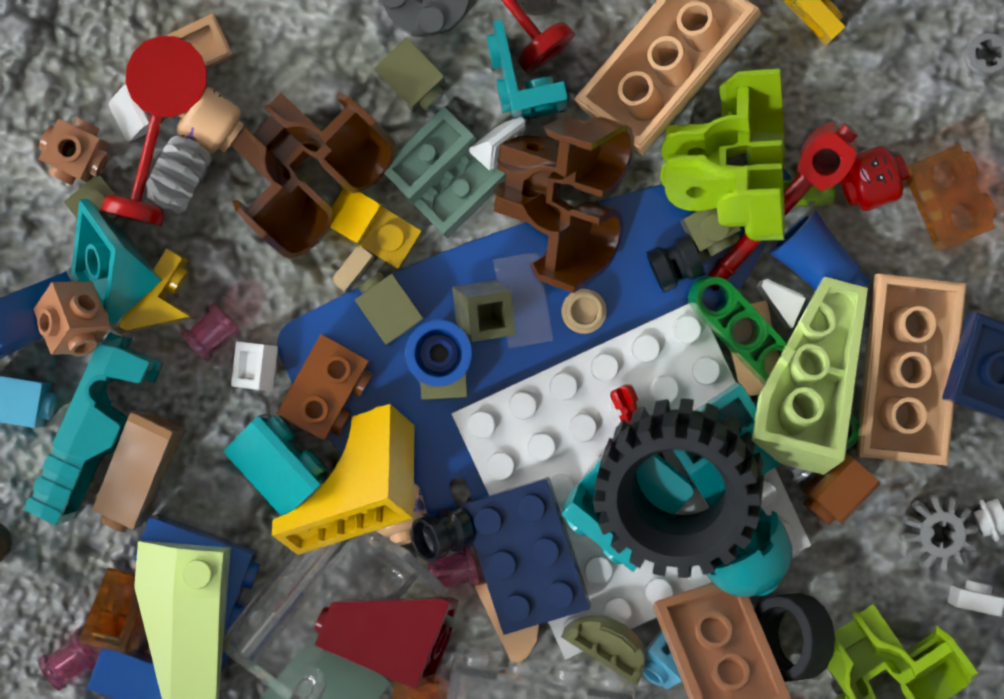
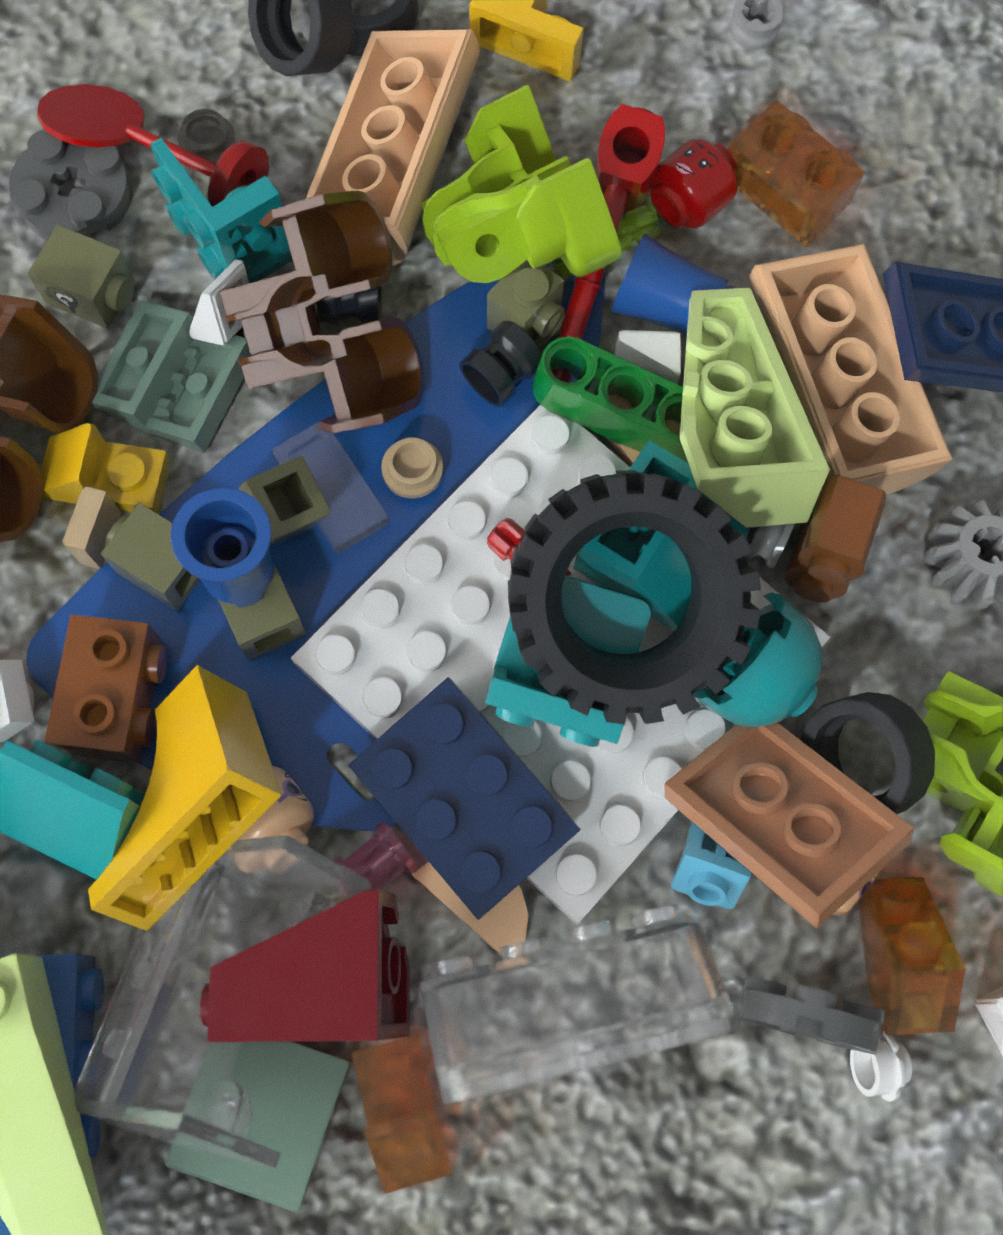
camera: 25 degrees left, 15 degrees down
black wheel [410,505,475,562] -> none
olive plate [561,616,646,686] -> none

